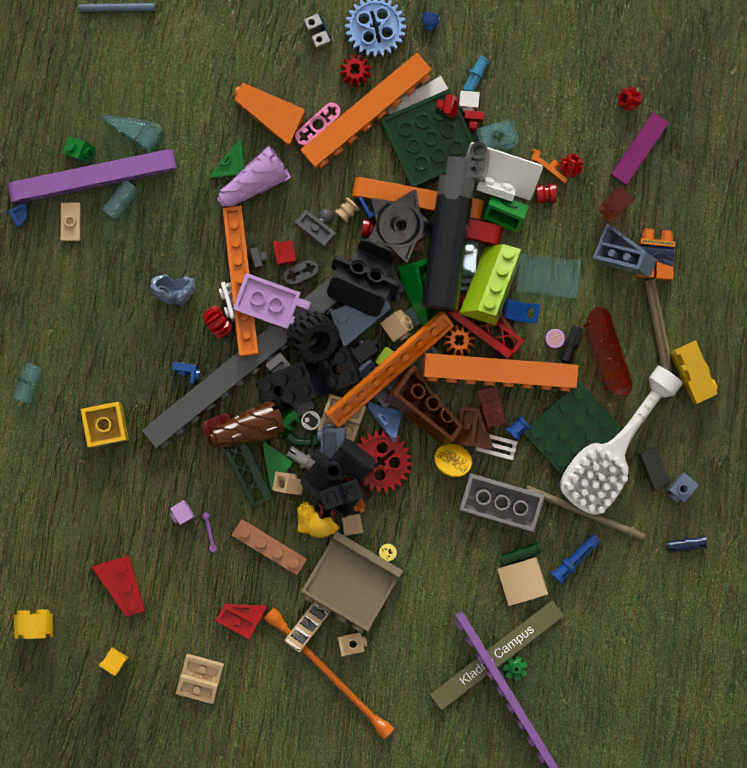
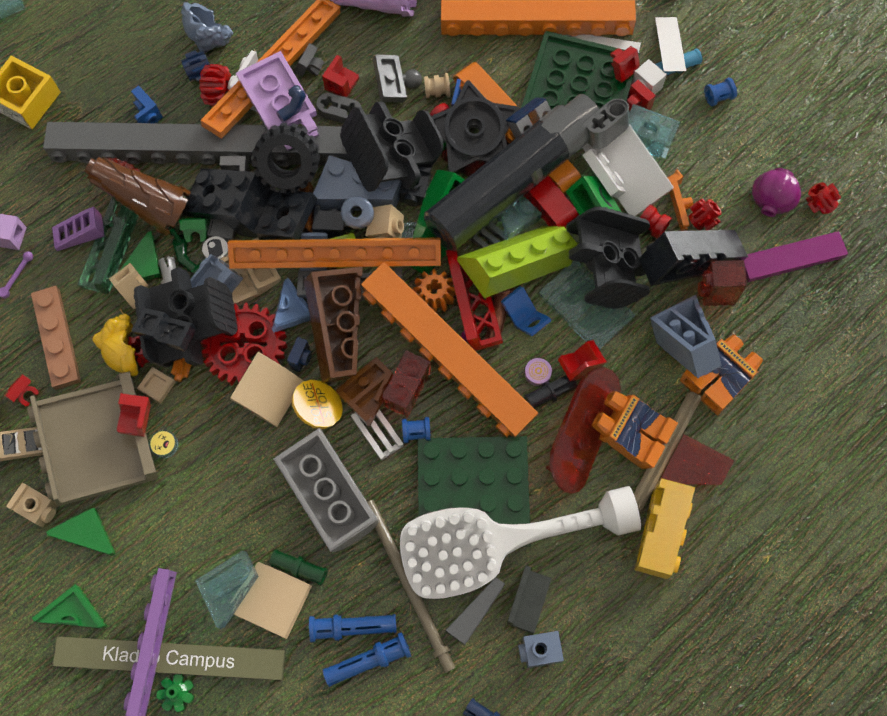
camera: 40 degrees right, 15 degrees down
none -> red tile [4,374,39,406]
none -> green tile [32,584,107,629]
none -> green tile [46,507,116,556]
none -> medium lavender slope [52,207,105,251]
none -> red panel [117,393,151,437]
none -> dark blue gear [181,50,209,82]
none -> clear light blue wing [195,551,259,629]
none -> tan slope [230,352,304,427]
none -> dark blue arm [276,85,306,123]
none -> dark blue plate [287,337,312,373]
none -> blue pin [323,632,412,687]
none -> sand blue piece [341,196,374,229]
none -> dark grey piece [446,578,505,645]
none -> flat silver piece [506,97,551,139]
none -> red panel [558,340,607,381]
none -> black piece [566,207,650,309]
none -> orange hips [592,391,678,469]
none -> black wedge [639,230,748,286]
none -> white sticker [655,17,686,71]
none -> clear red wing [659,435,734,486]
none -> blue bush [704,77,737,107]
none -> magenta plant [752,168,801,217]

